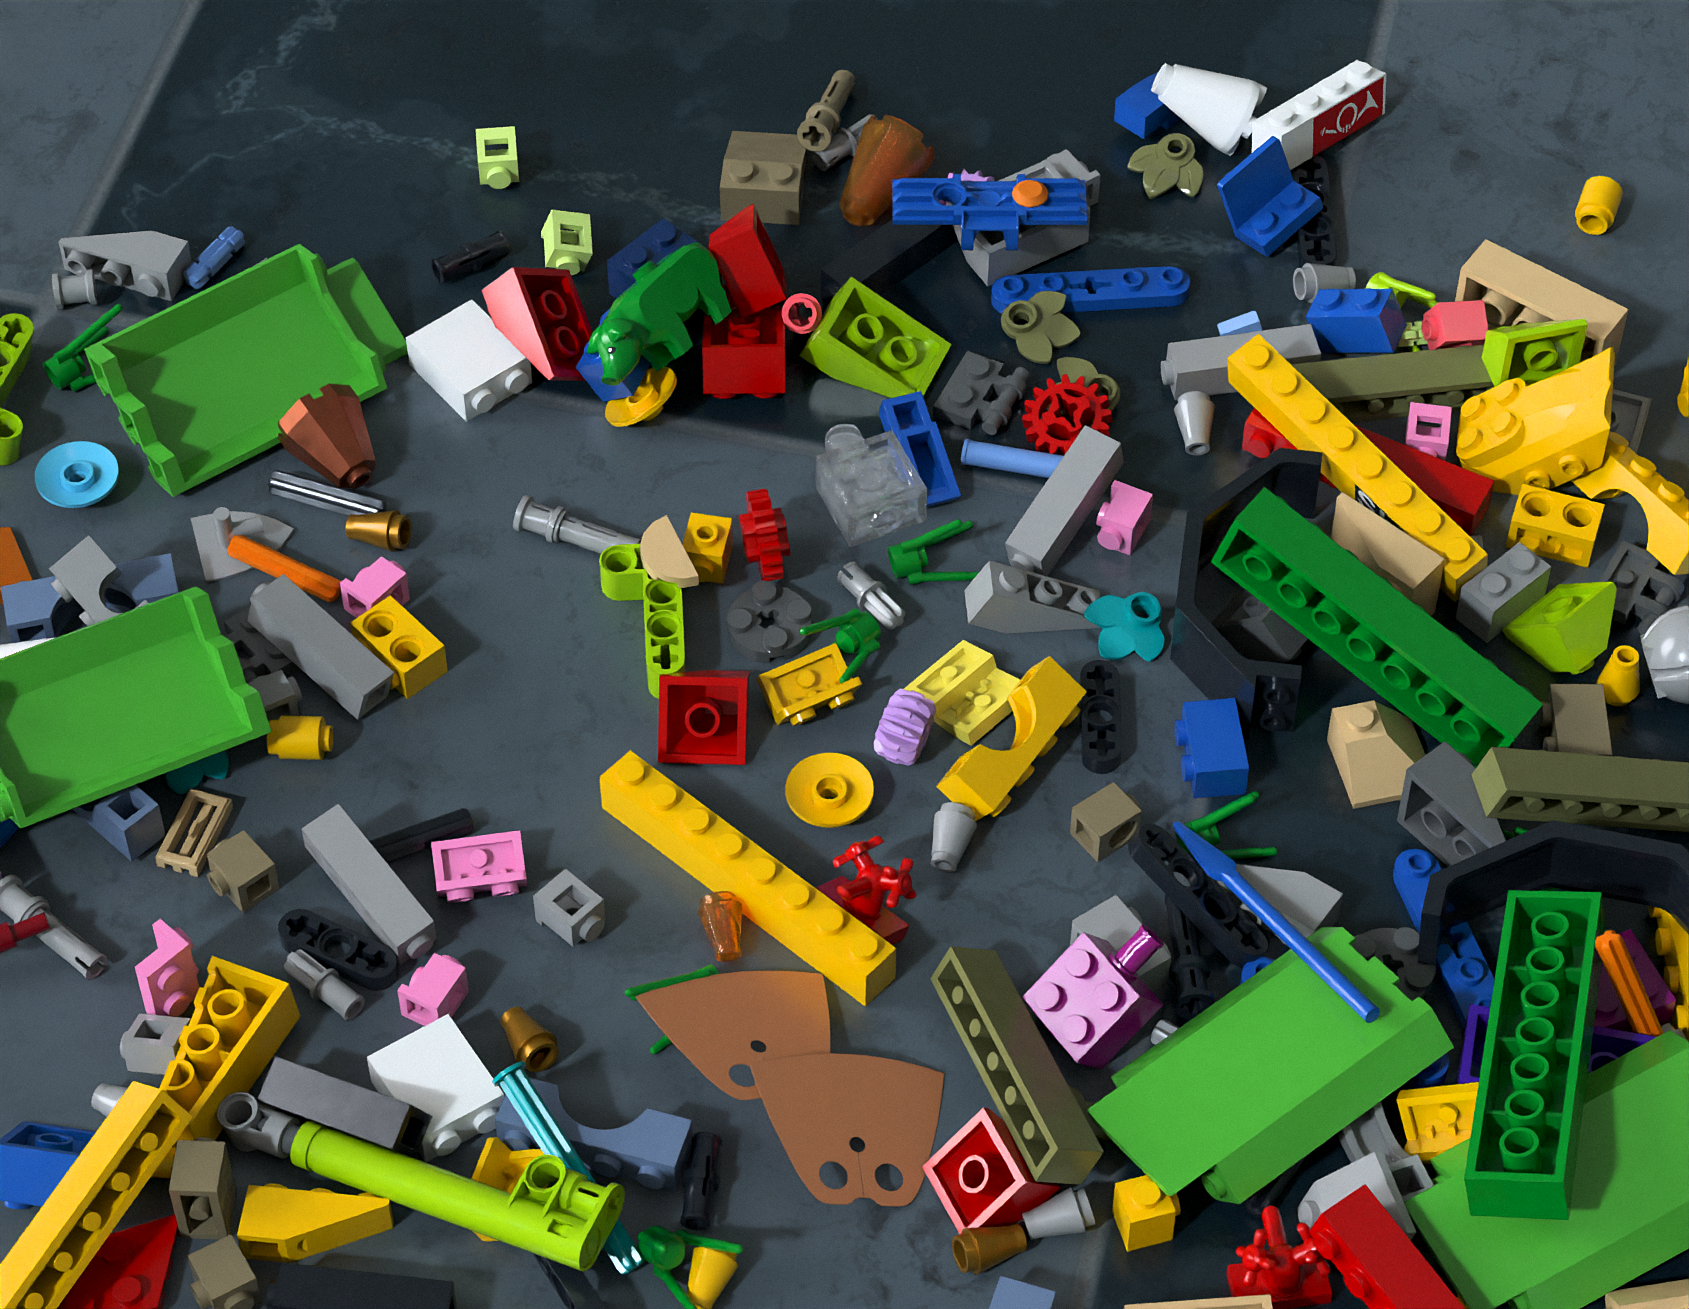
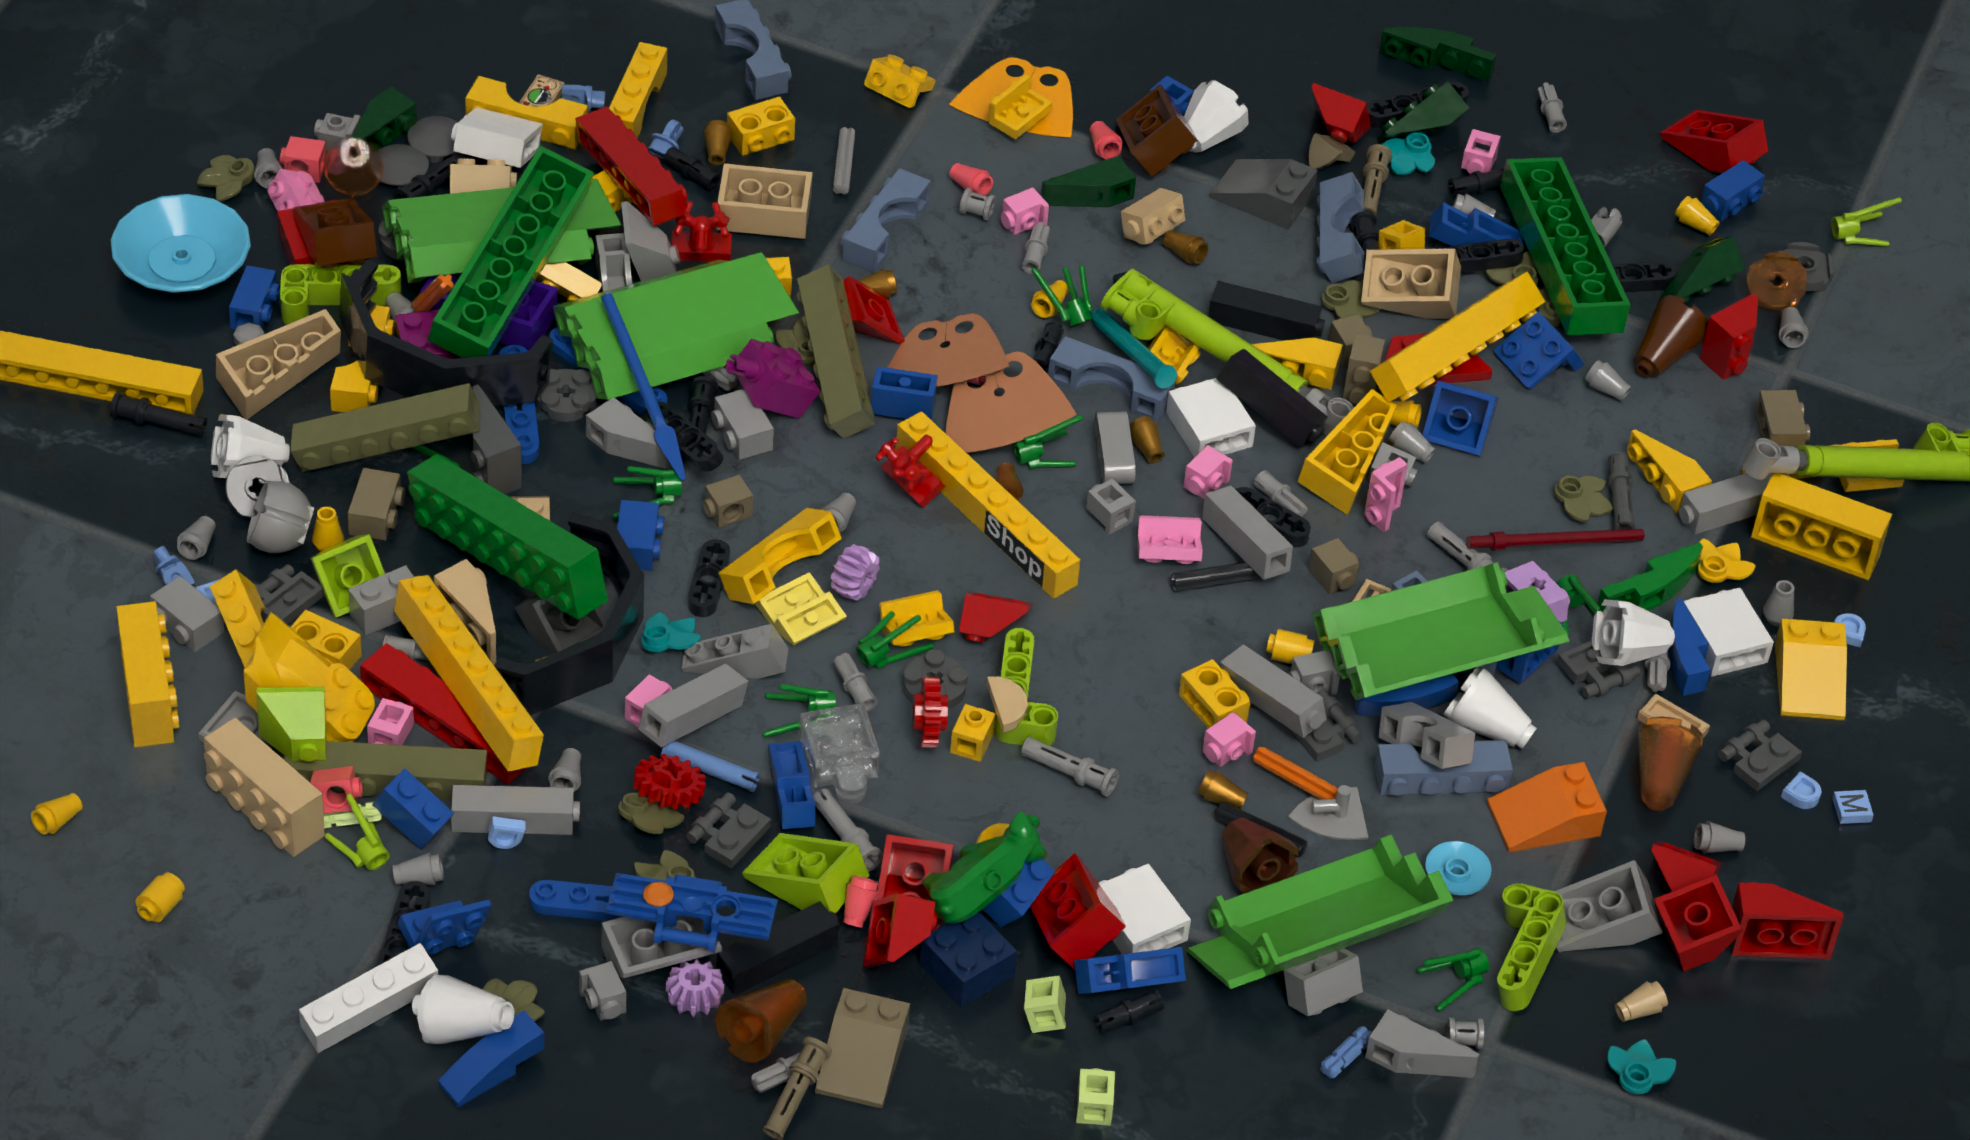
camera: 175 degrees left, 5 degrees down
yellow dish [785,753,874,828] -> none
none -> light grey pin [813,789,883,872]
none -> blue brick [871,366,938,420]
none -> blue slope [1074,947,1186,994]
none -> light grey beam [1094,411,1136,484]

